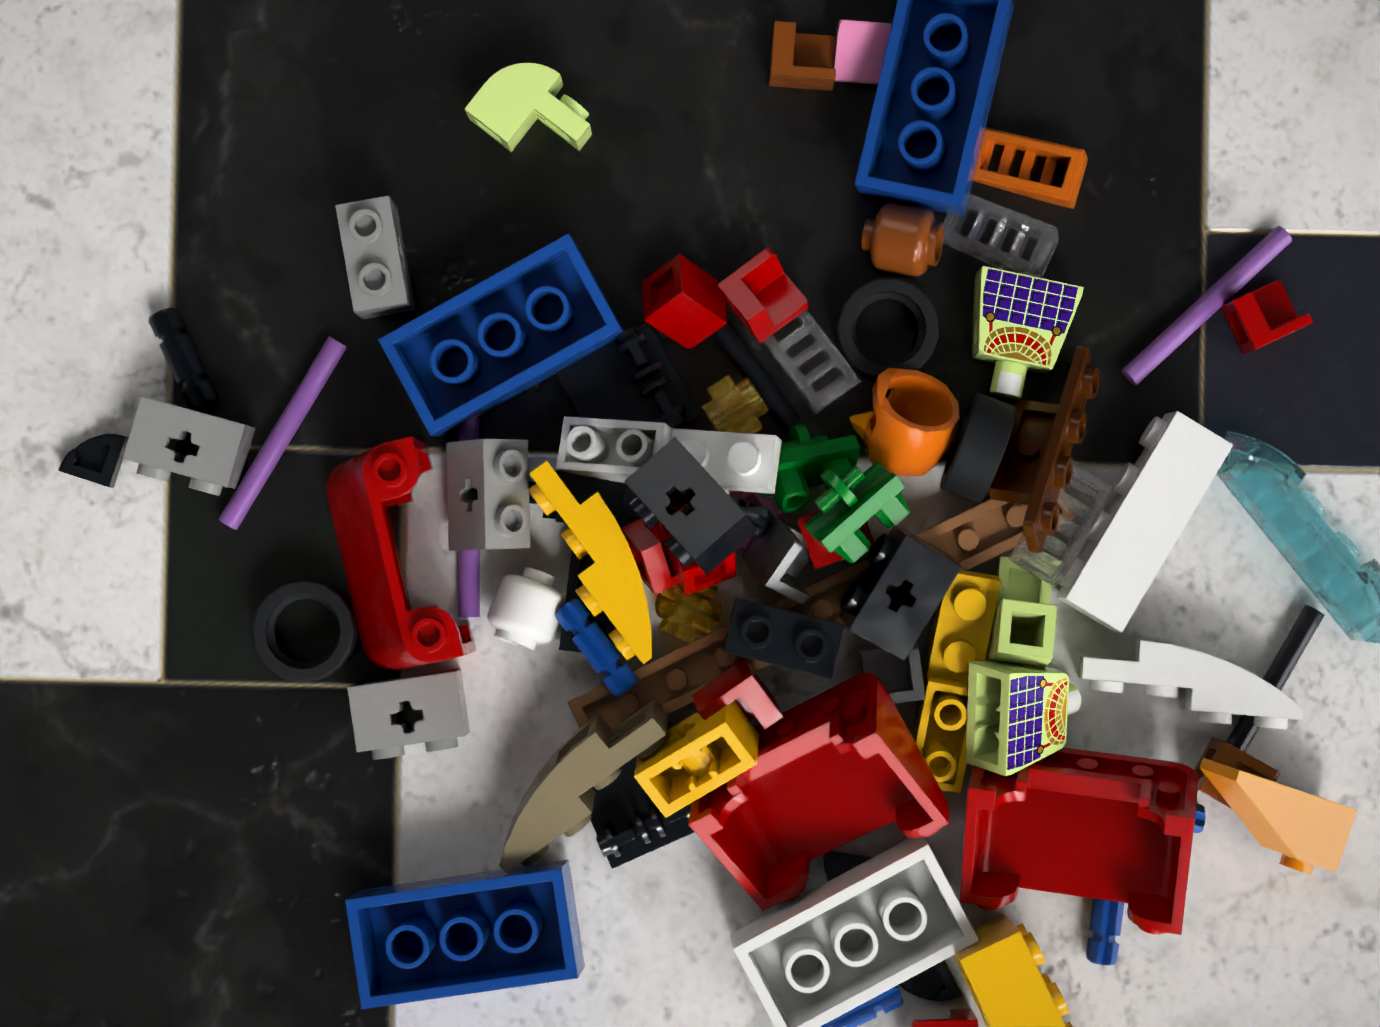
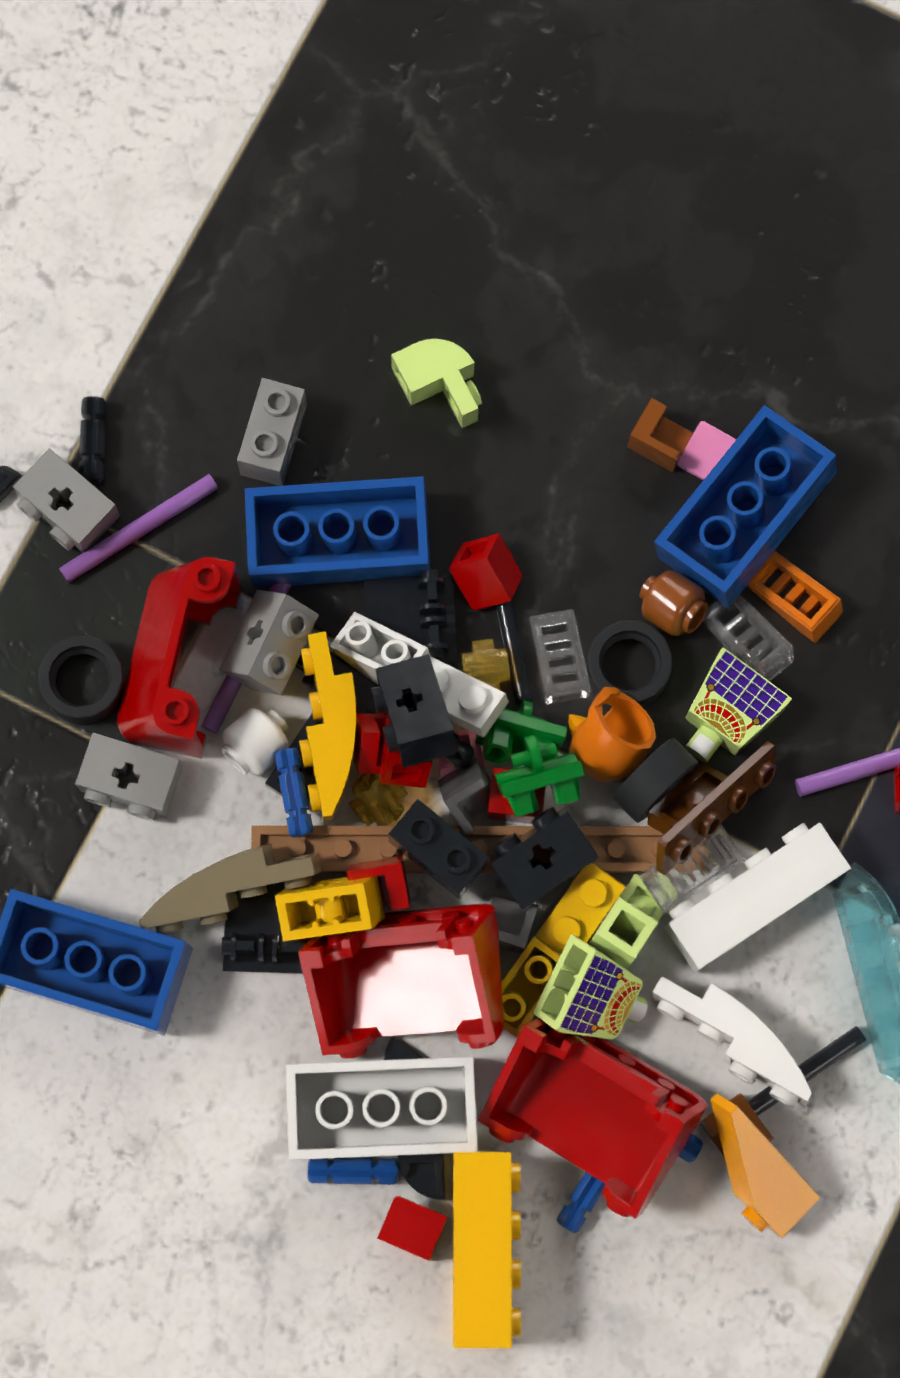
camera: 25 degrees right, 10 degrees down
red panel [717,247,809,344] -> none

